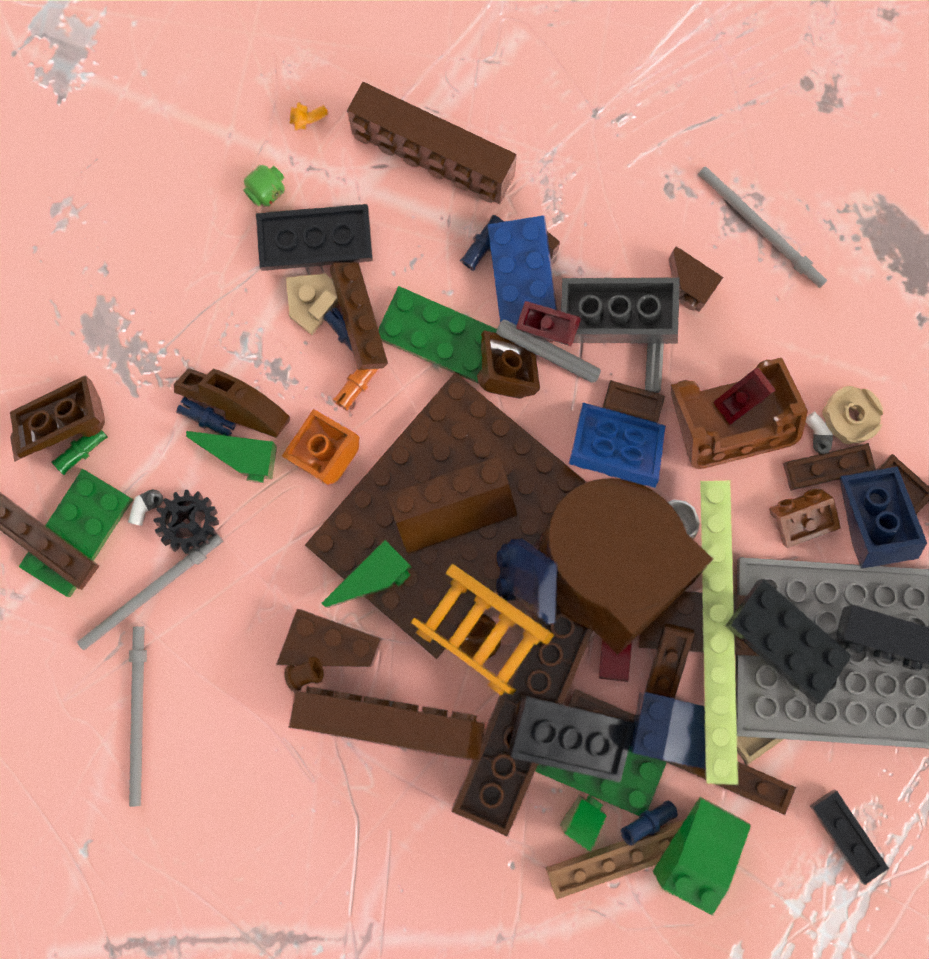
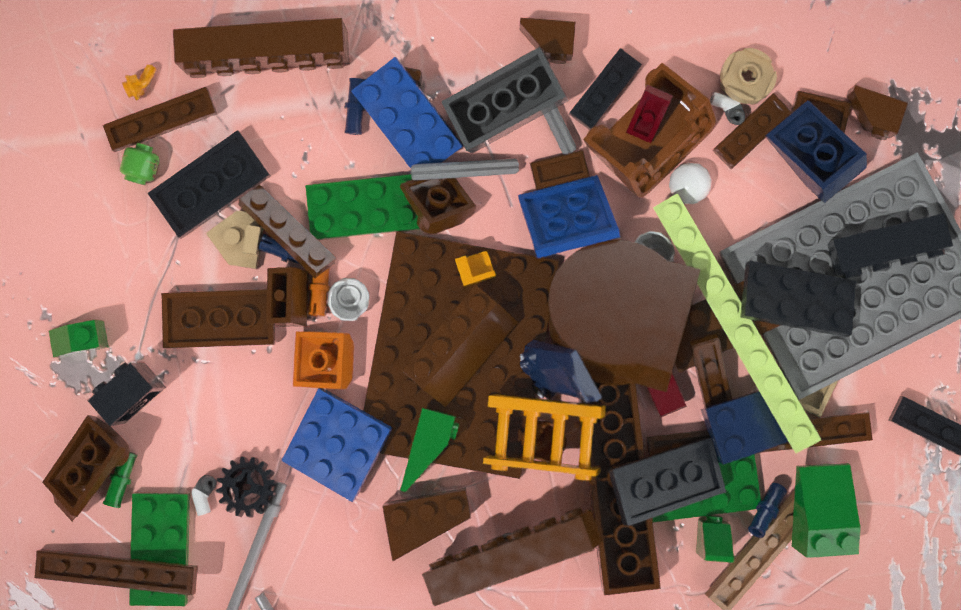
camera: 25 degrees left, 5 degrees up
reddish brown slope [173,368,290,438] -> none
dark blue pin [176,397,236,436] -> none
green slope [186,431,277,483] -> none
reddish brown bush [284,657,324,692] -> none
dark red slope [516,301,581,347] -> none
dark orange bracket [769,489,841,548] -> none
none -> green slope [49,320,109,358]
none -> black brick [87,362,166,426]
none -> reddish brown plate [103,87,217,152]
none -> reddish brown plate [161,289,275,349]
none -> reddish brown brick [266,267,308,327]
none -> blue plate [281,388,393,502]
none -> white hair [327,278,370,321]
none -> light orange panel [455,251,496,287]
none -> black plate [569,48,642,130]
none -> white hair [669,162,712,205]

